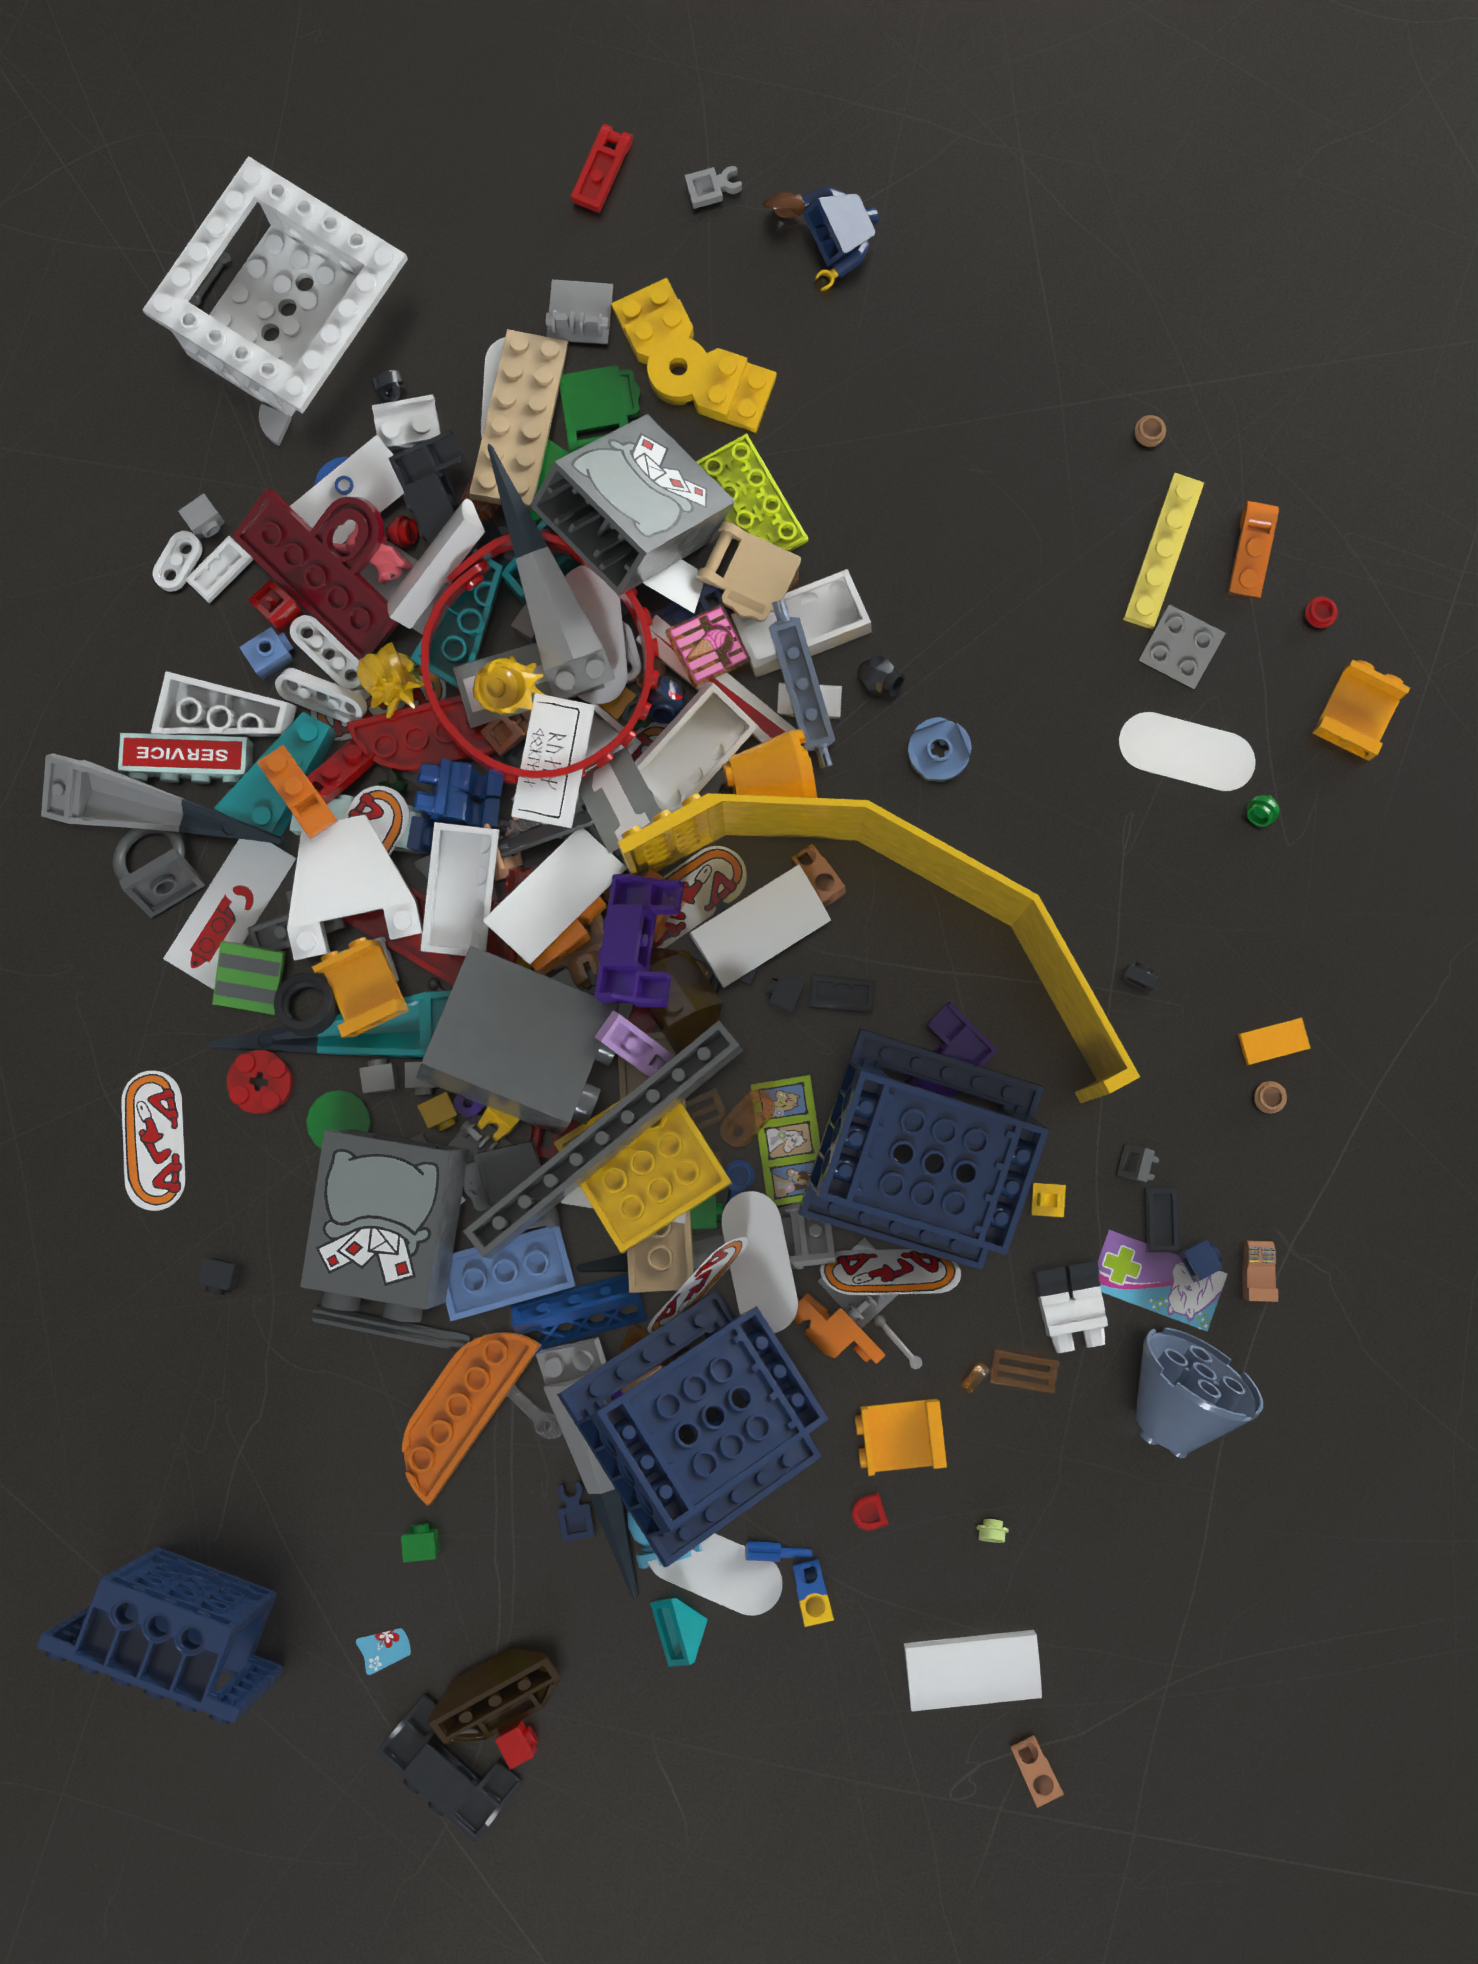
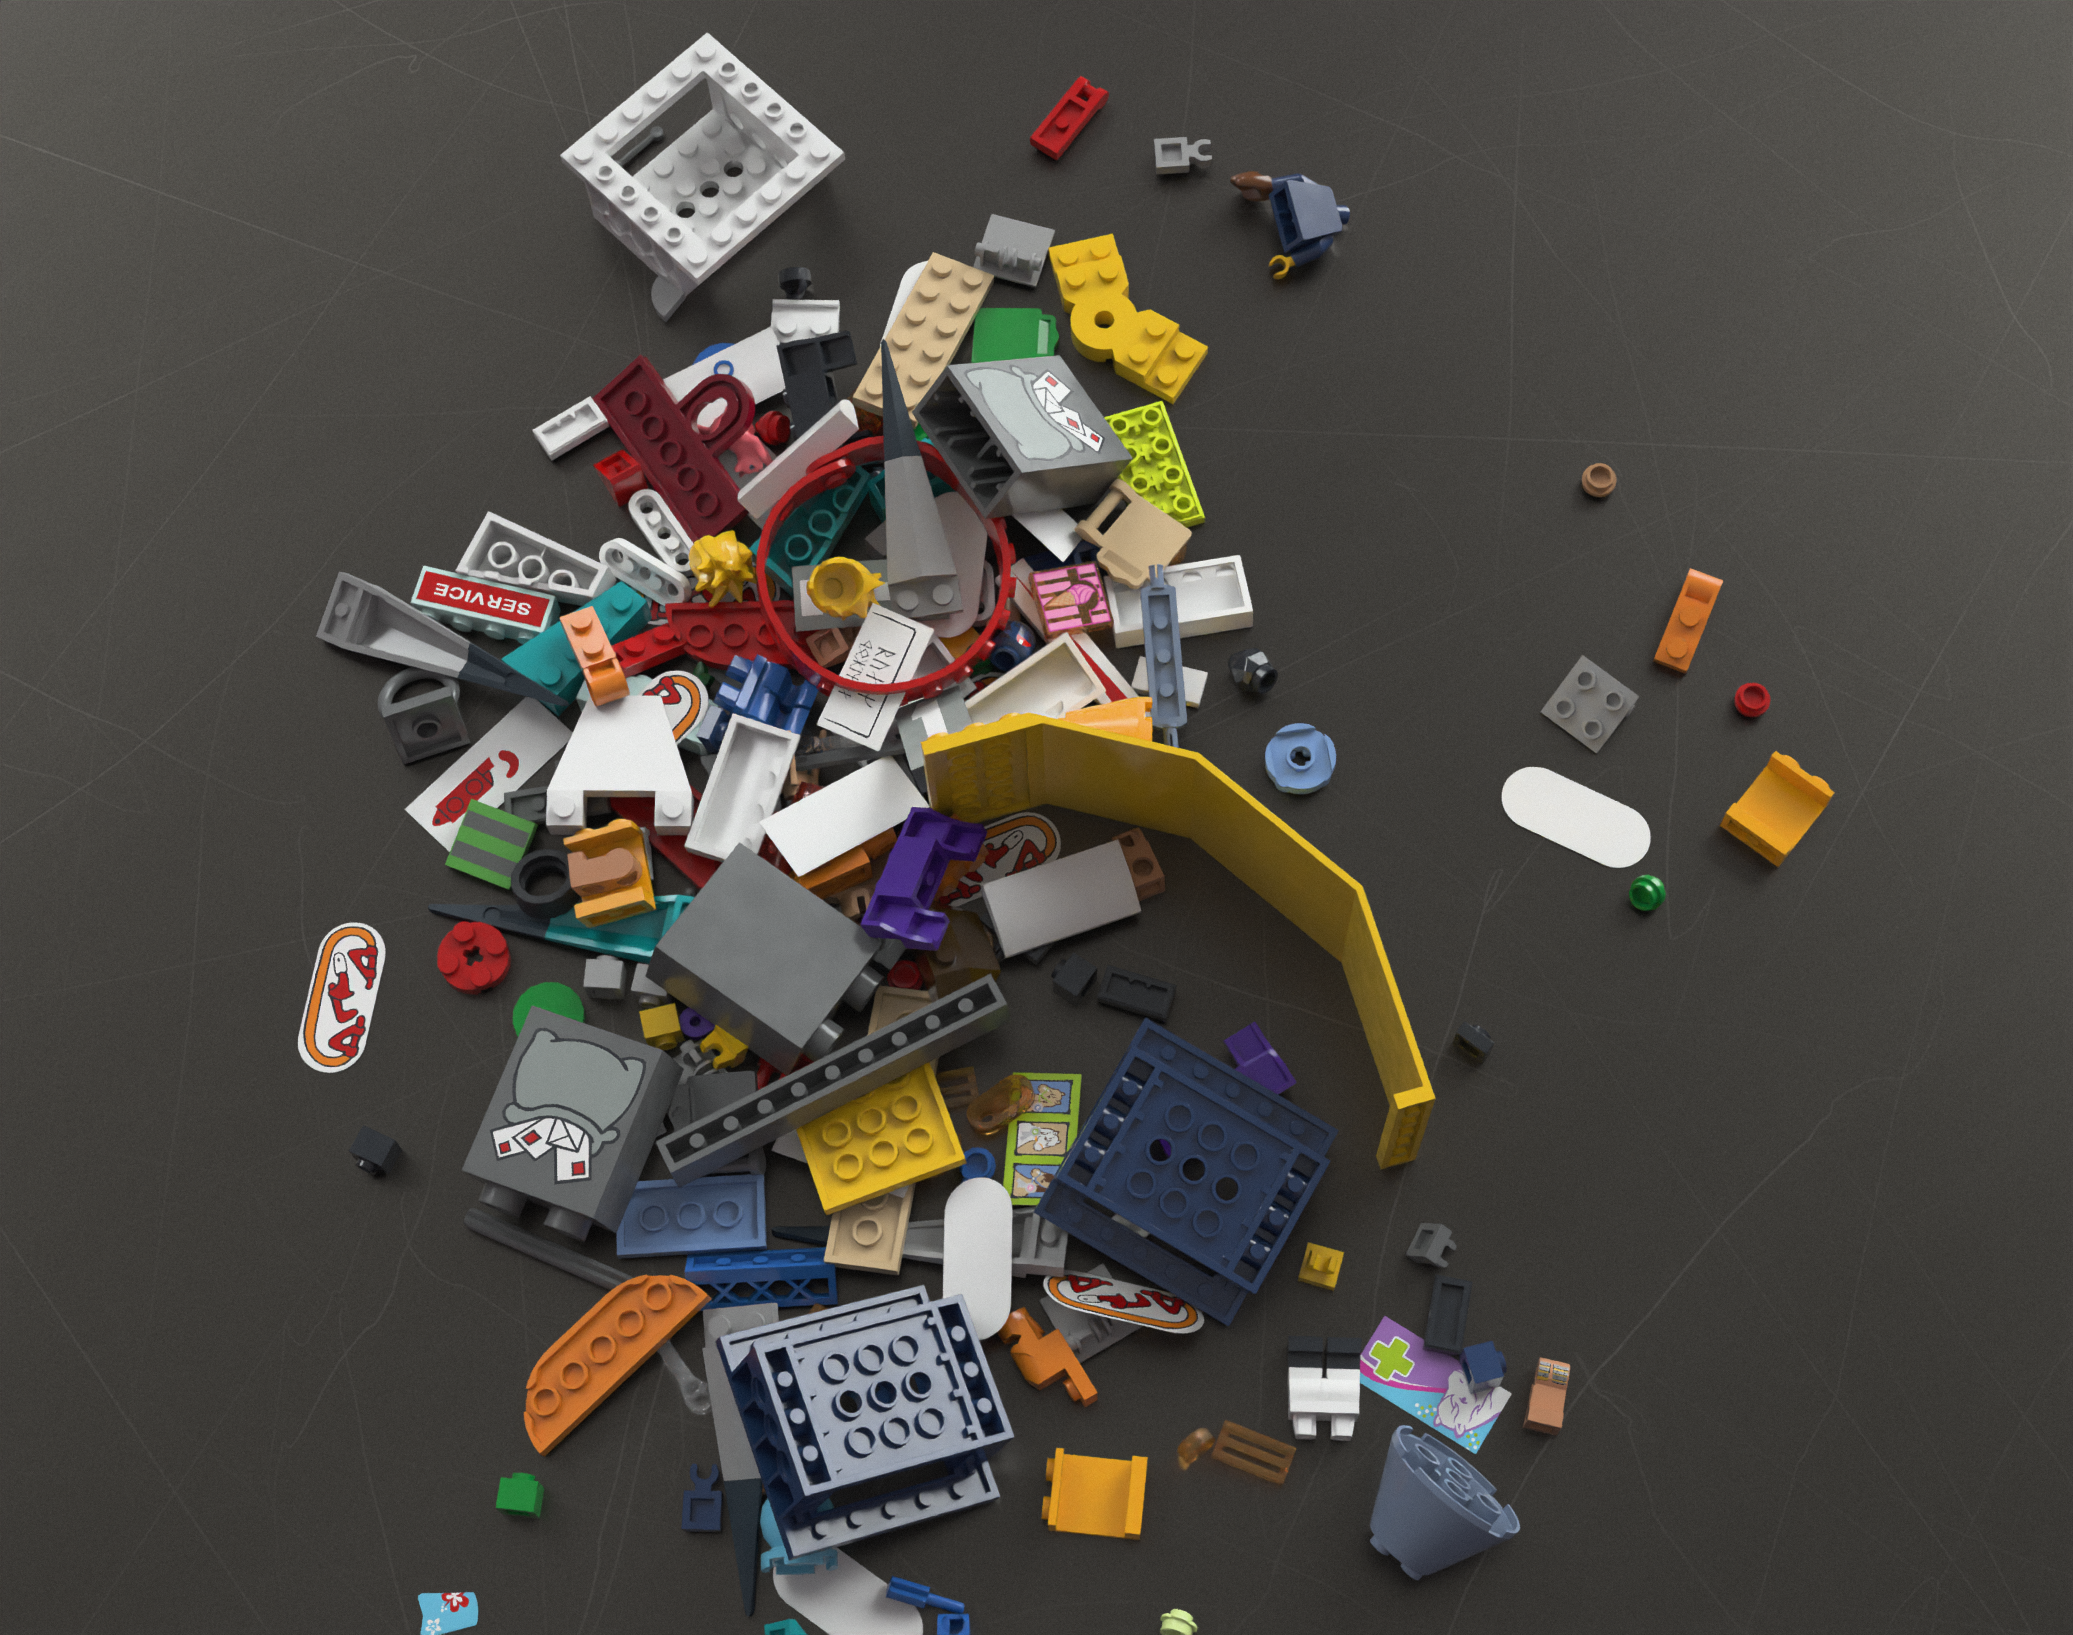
camera: 10 degrees right, 15 degrees down
dark blue plate [36,1547,284,1724] -> none
white plate [153,531,203,592] -> none
light grey plate [178,493,225,540] -> none
medium blue brick [240,627,294,680] -> none
lavender plate [595,1010,674,1078] -> none
sticker [648,1236,748,1333] -> none
green plate [690,1196,723,1229] -> none
red tile [852,1492,889,1531] -> none
light grey hinge [873,1314,922,1369] -> none
light yellow plate [1123,473,1204,630] -> none
light orange tile [1238,1018,1311,1065] -> none
medium nougat plate [1254,1081,1287,1114] -> none
none -> nougat leg [567,848,642,897]

